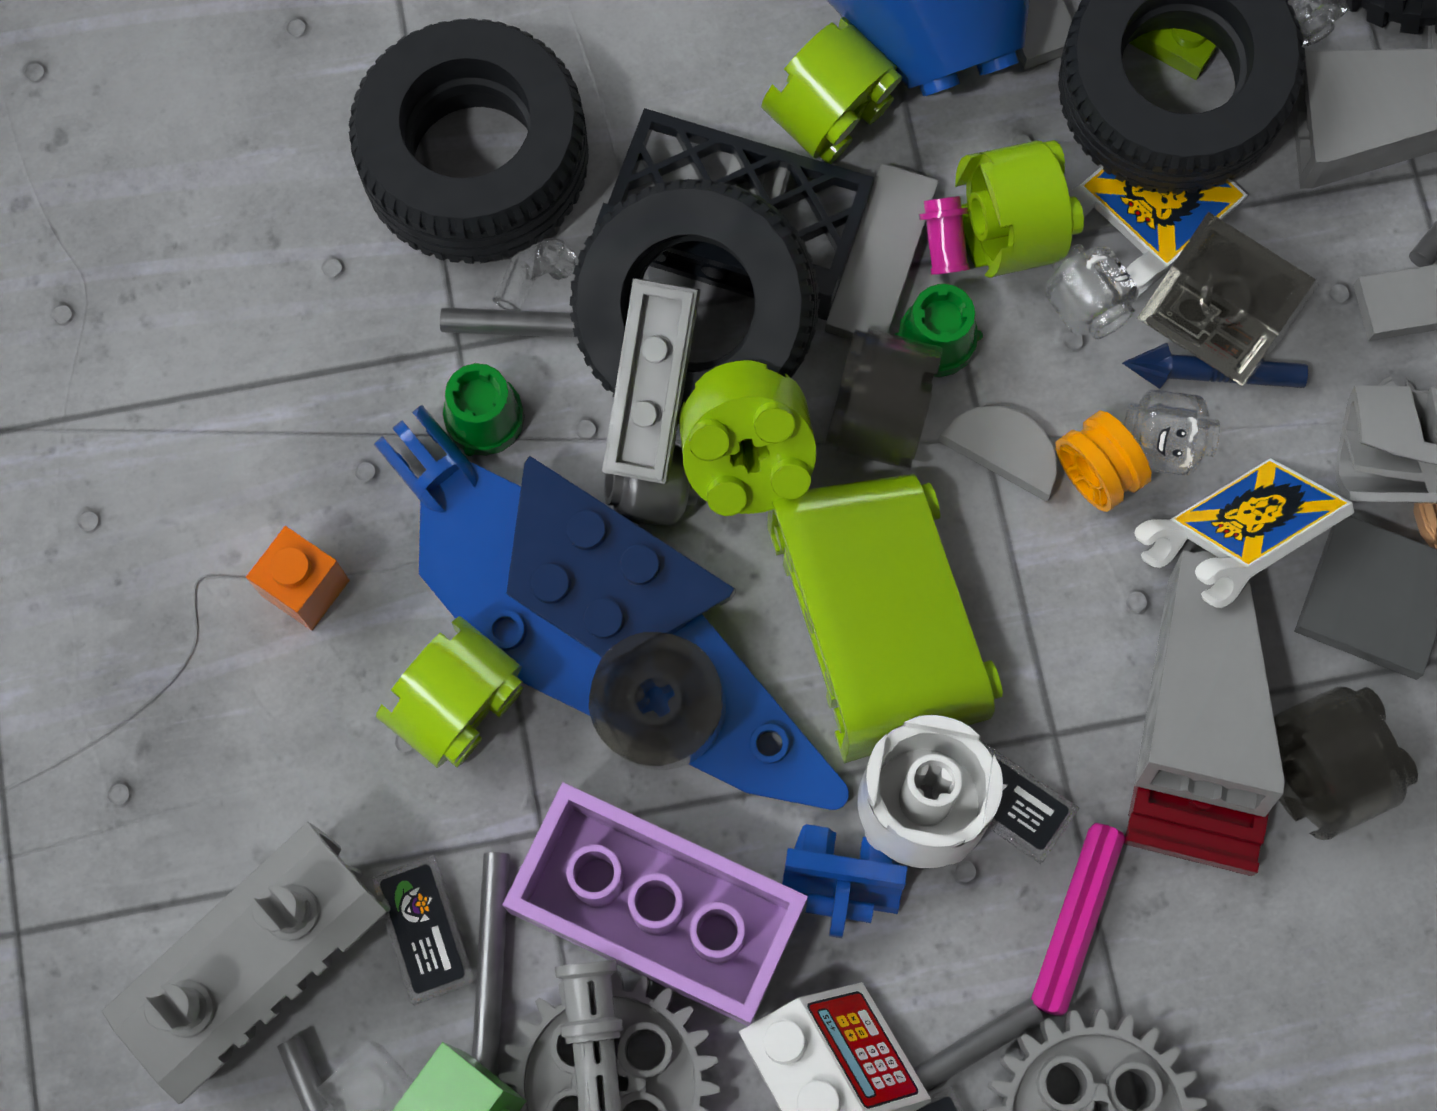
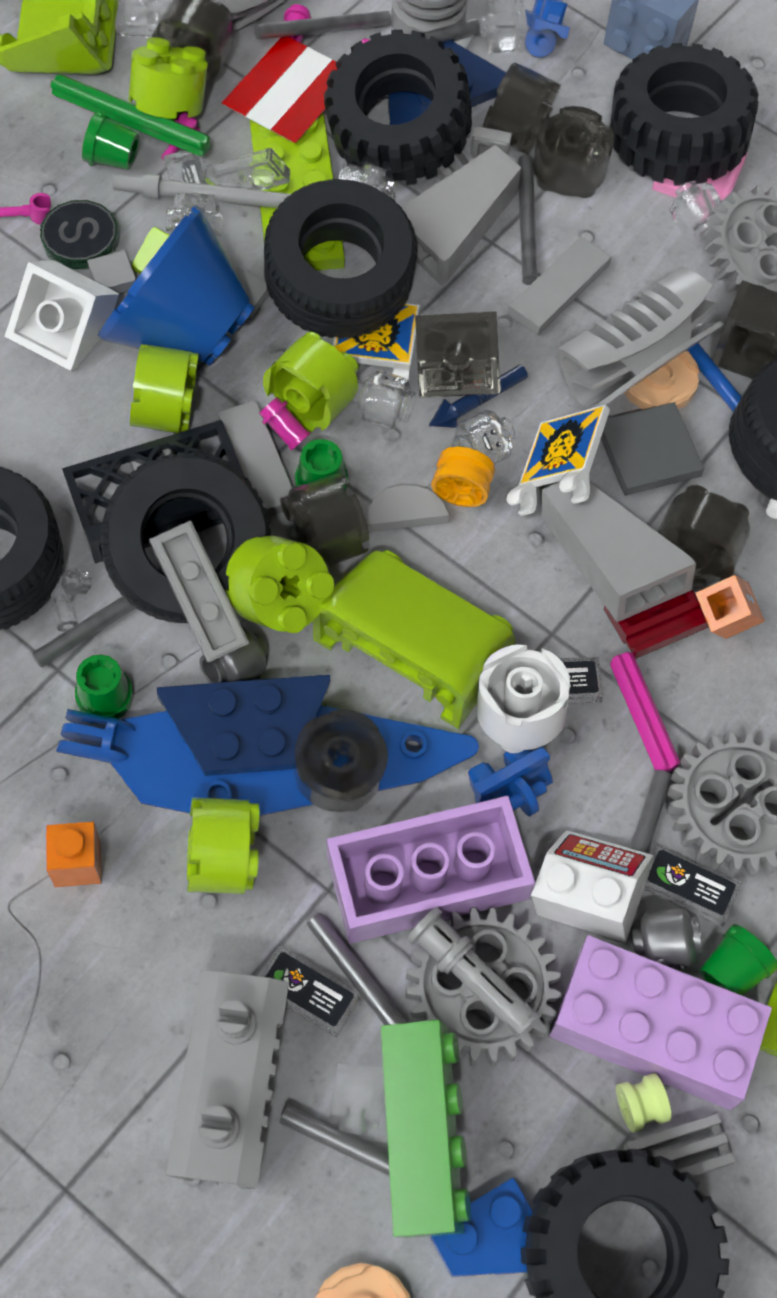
camera: 45 degrees left, 10 degrees down
none -> orange brick [696,575,765,639]

